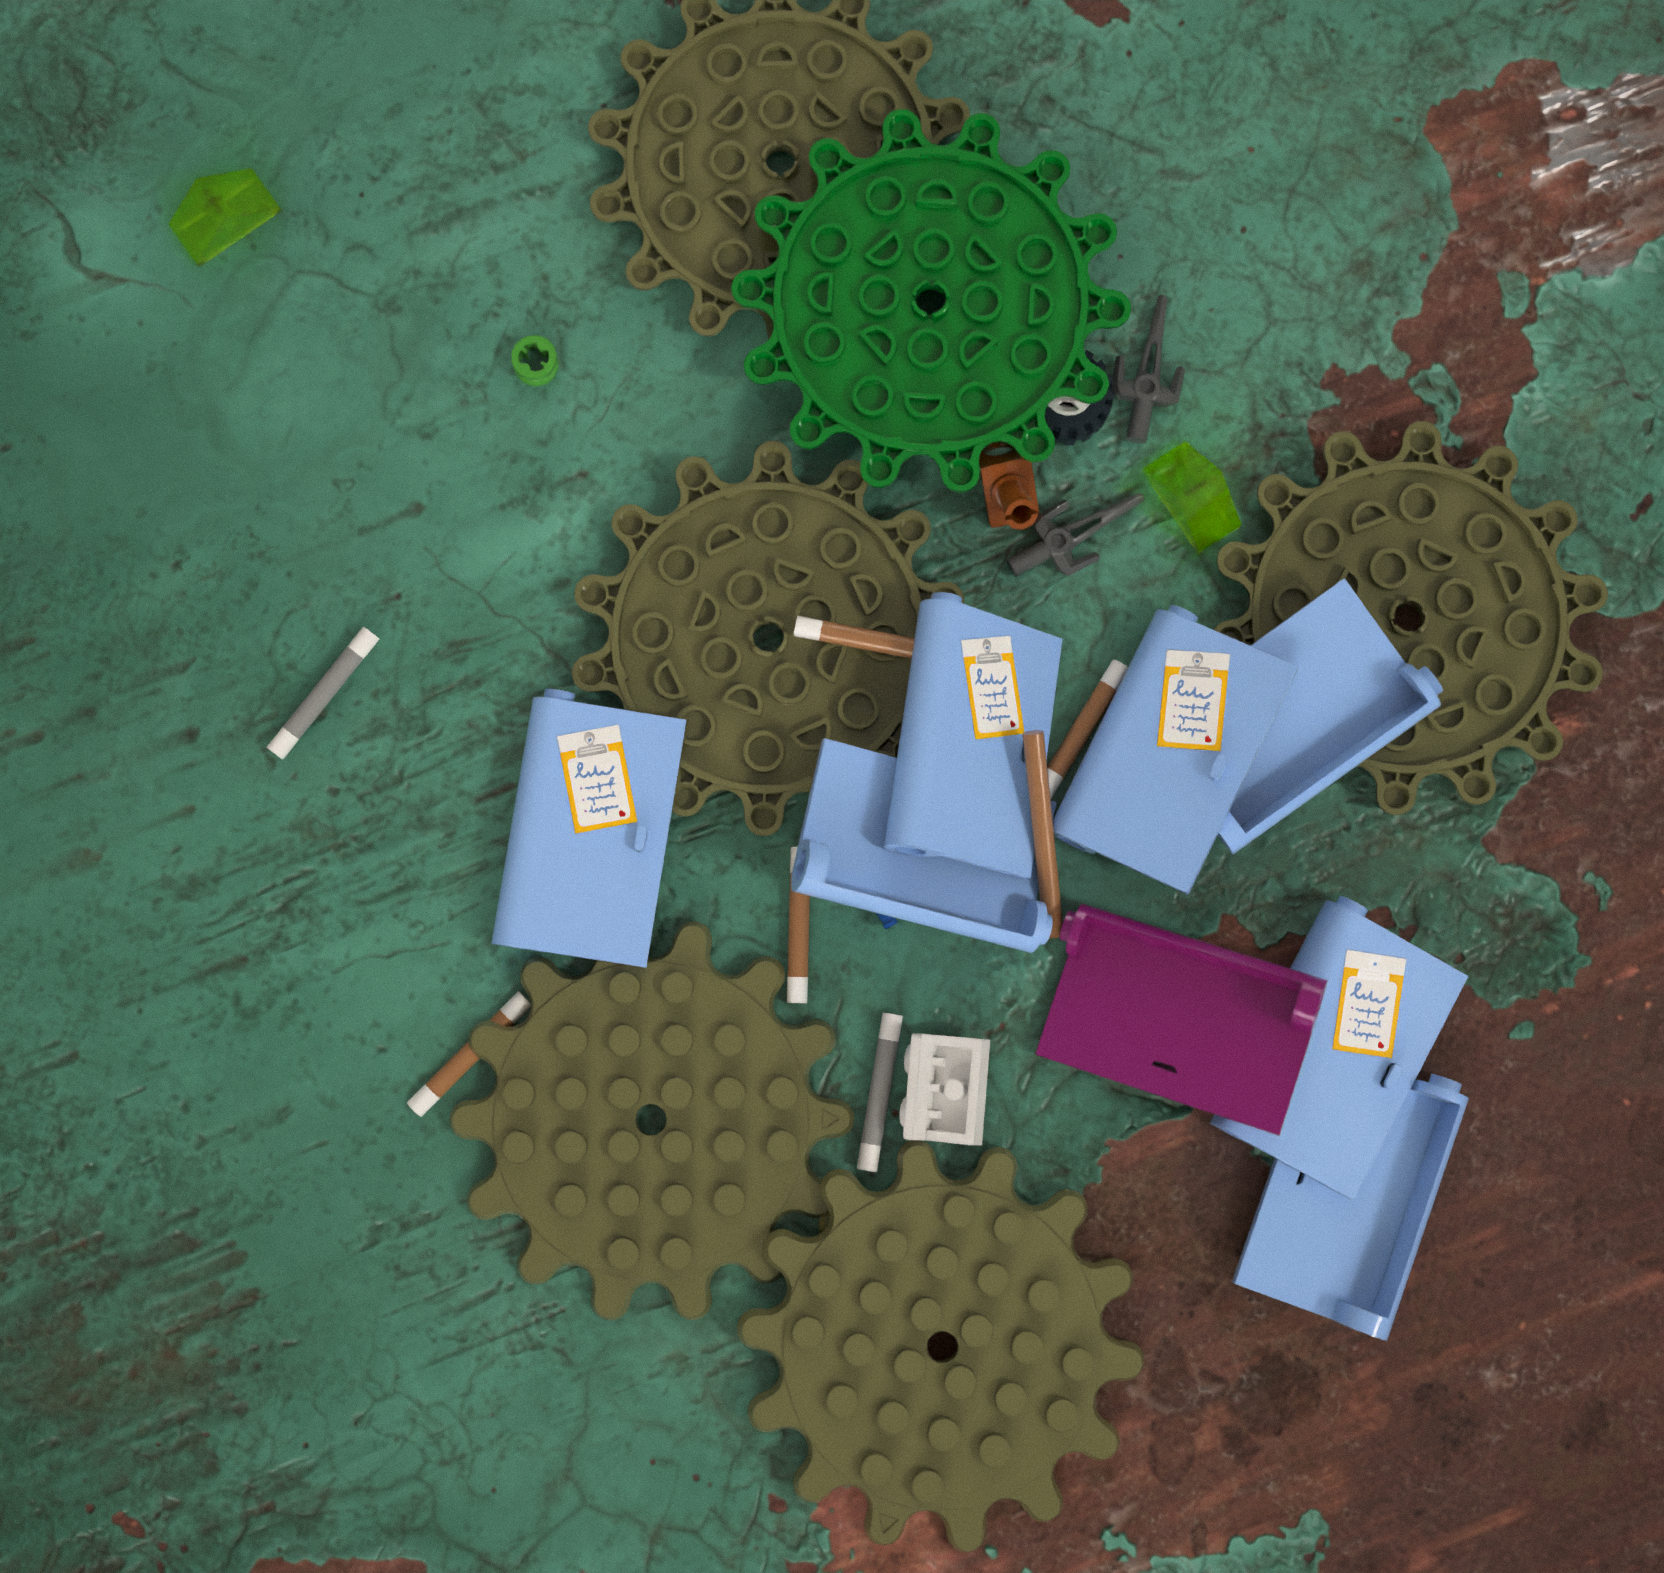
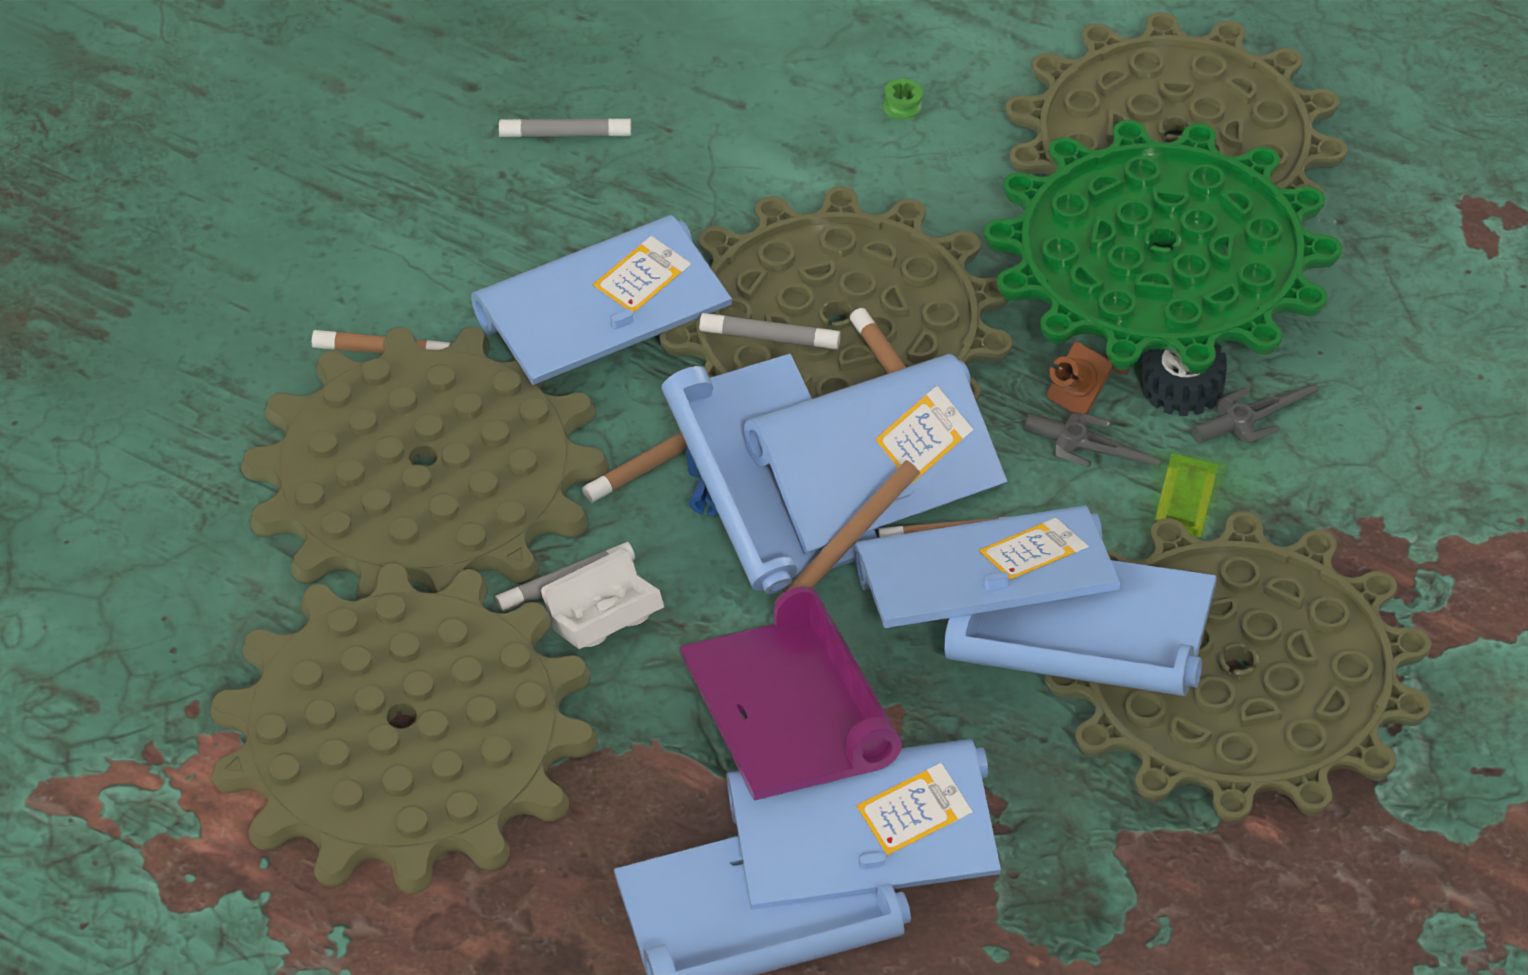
camera: 50 degrees right, 35 degrees down
none -> light grey bar [699,313,841,350]

